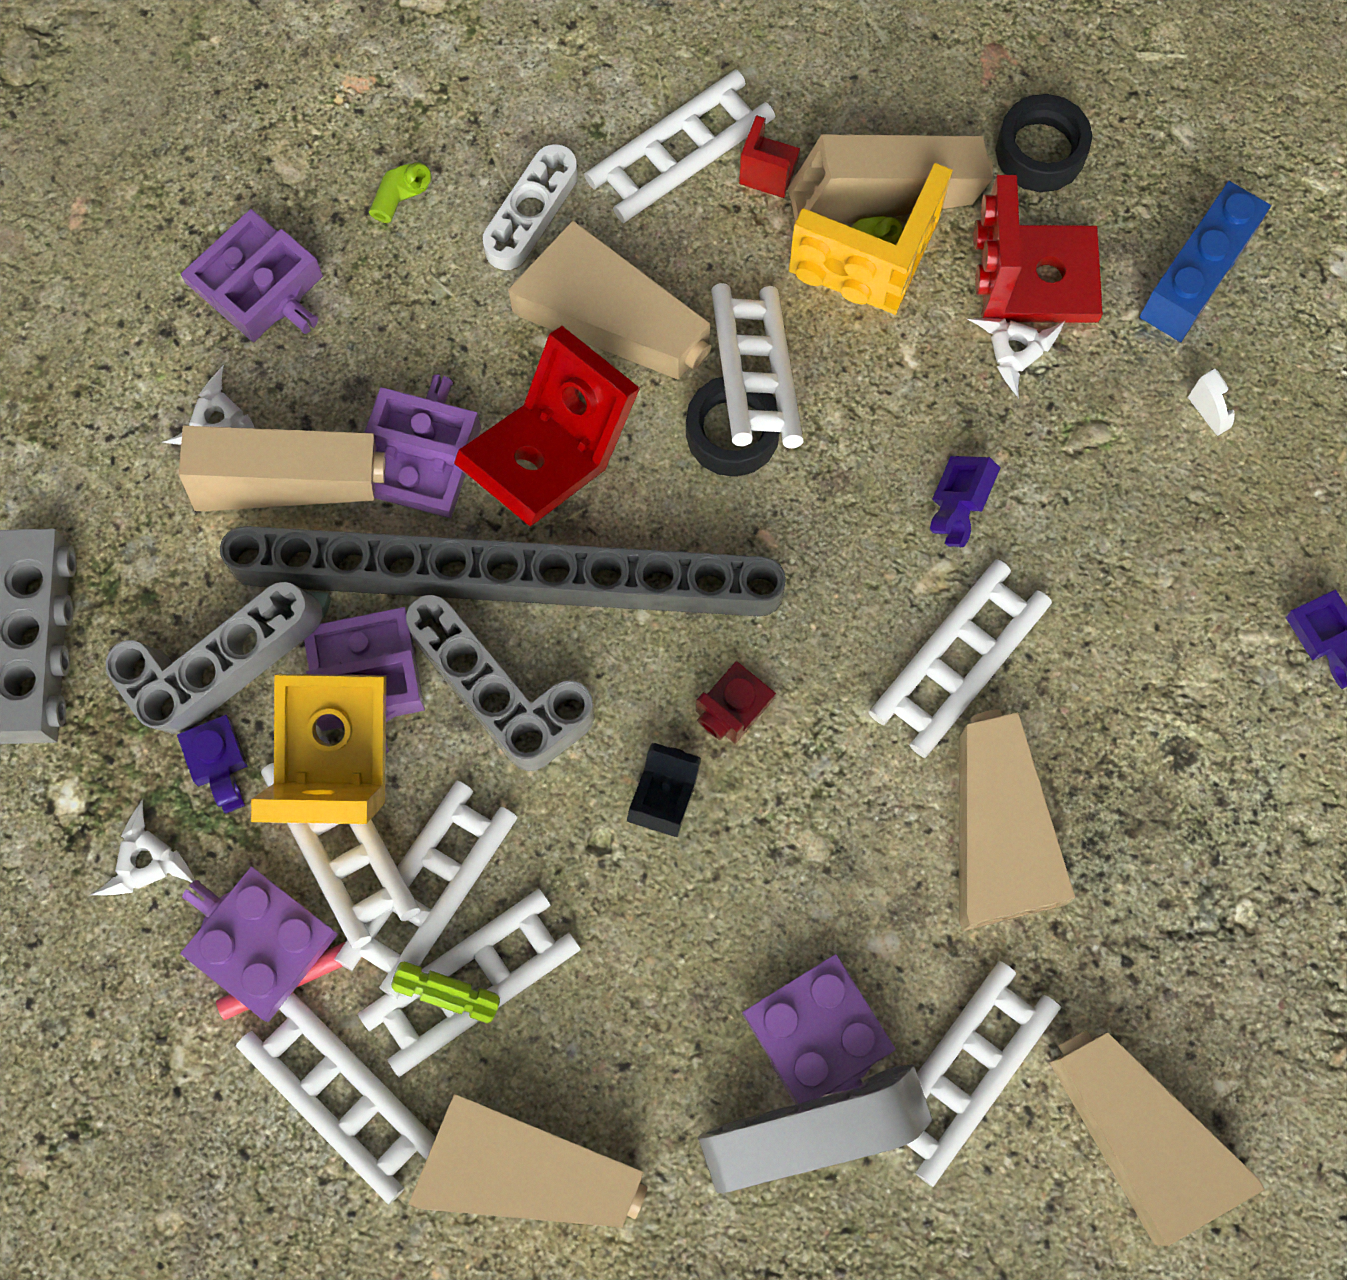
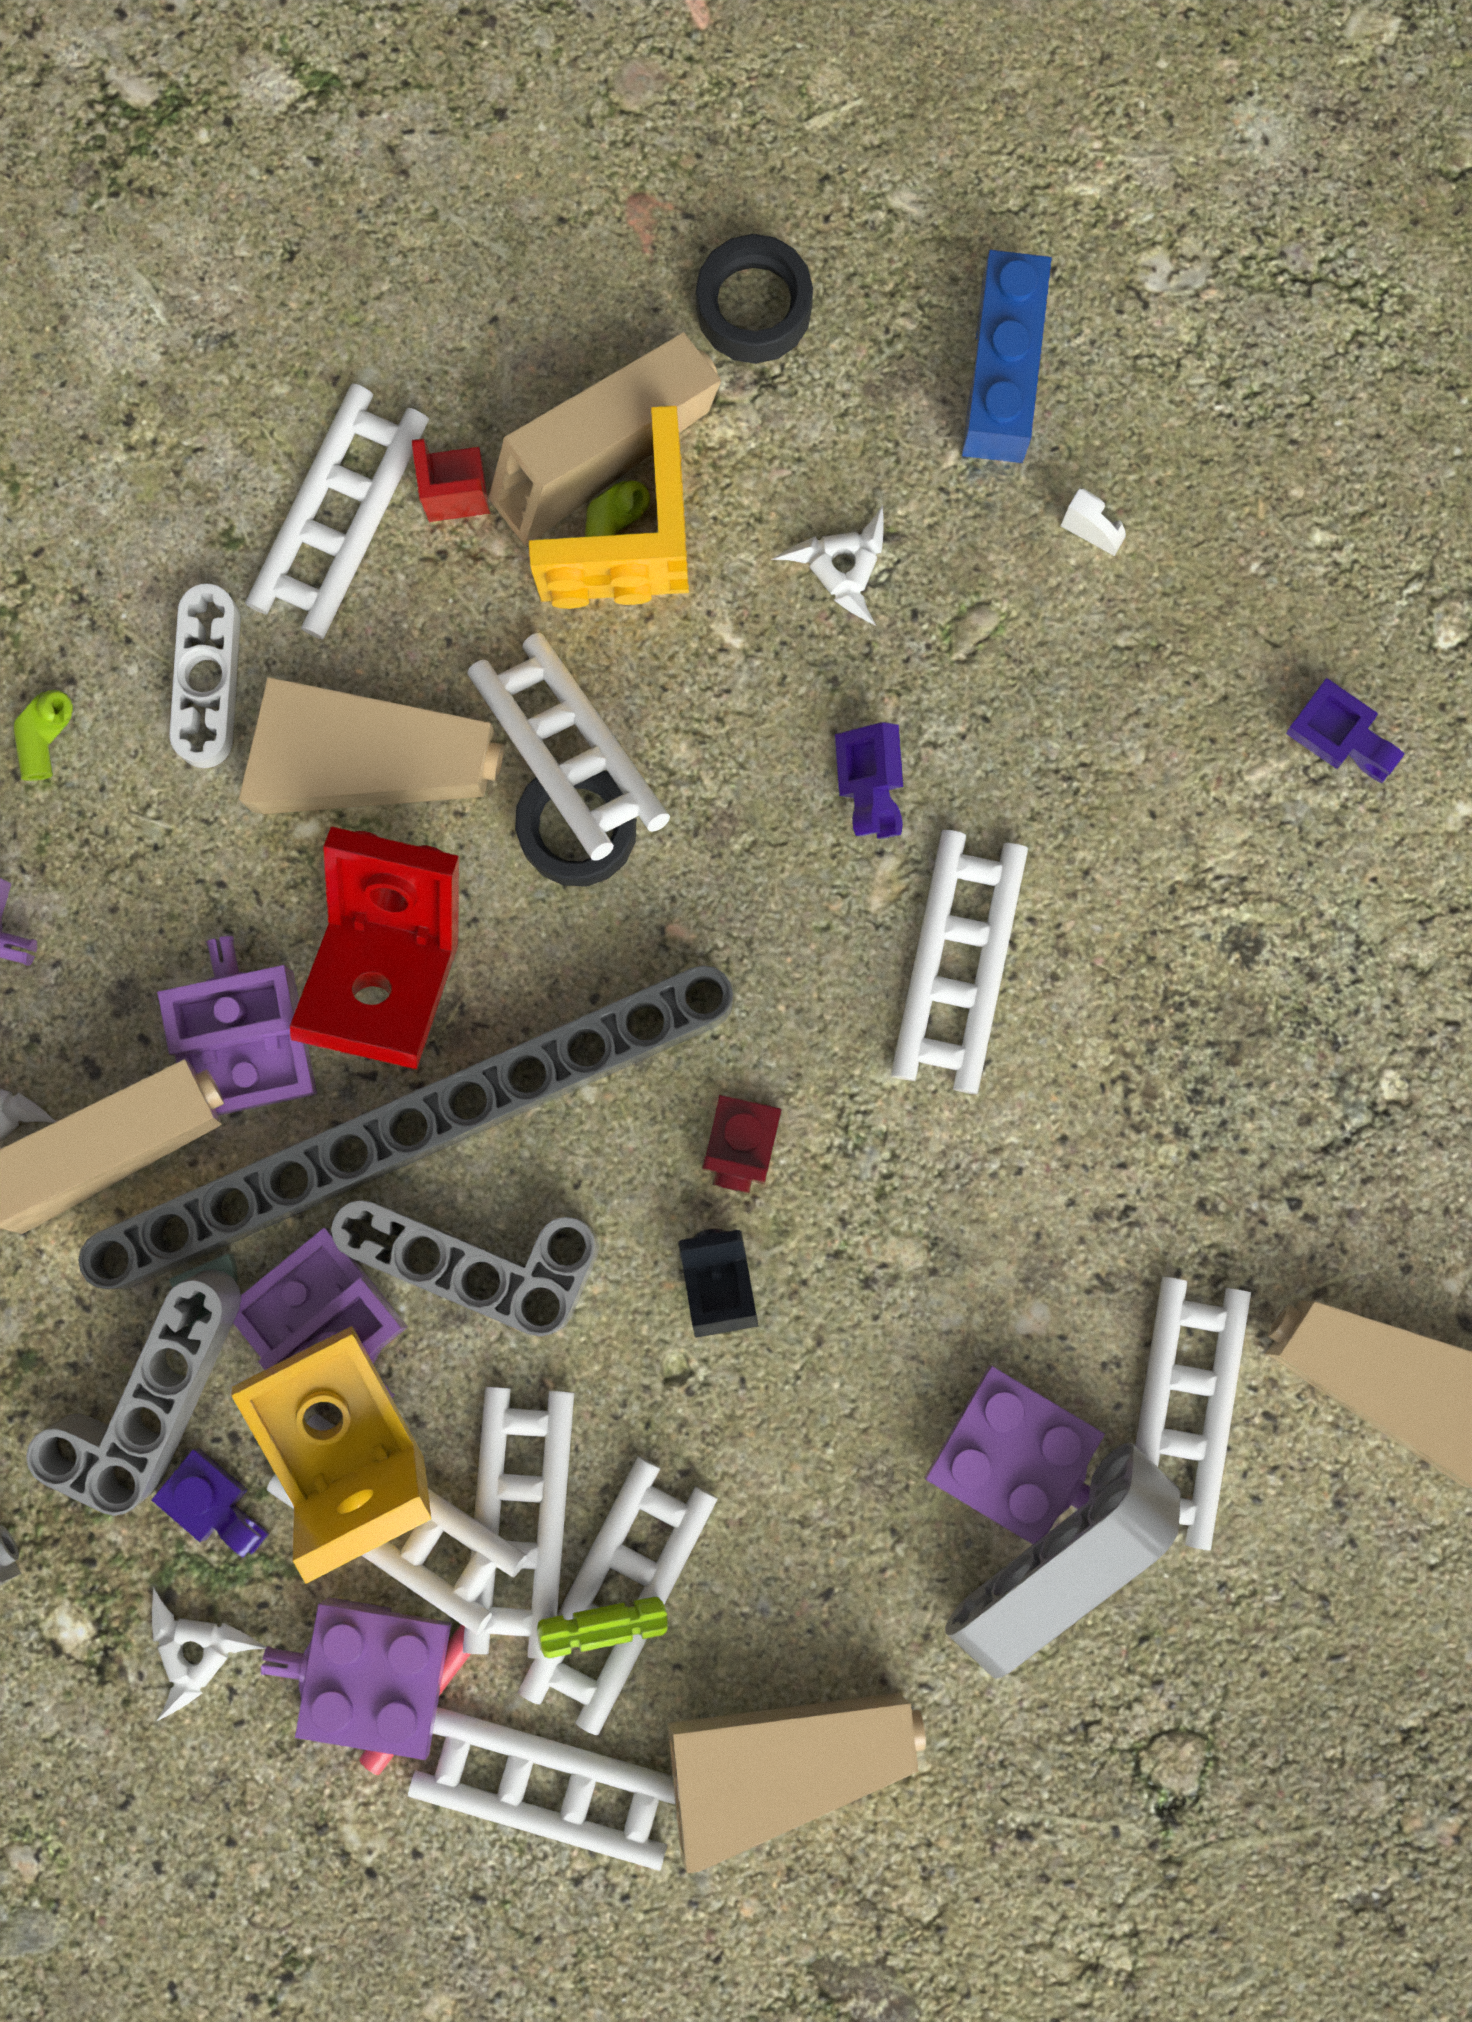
camera: 25 degrees left, 10 degrees up
tan slope [959,709,1075,932] -> none
red bracket [973,175,1103,323] -> none

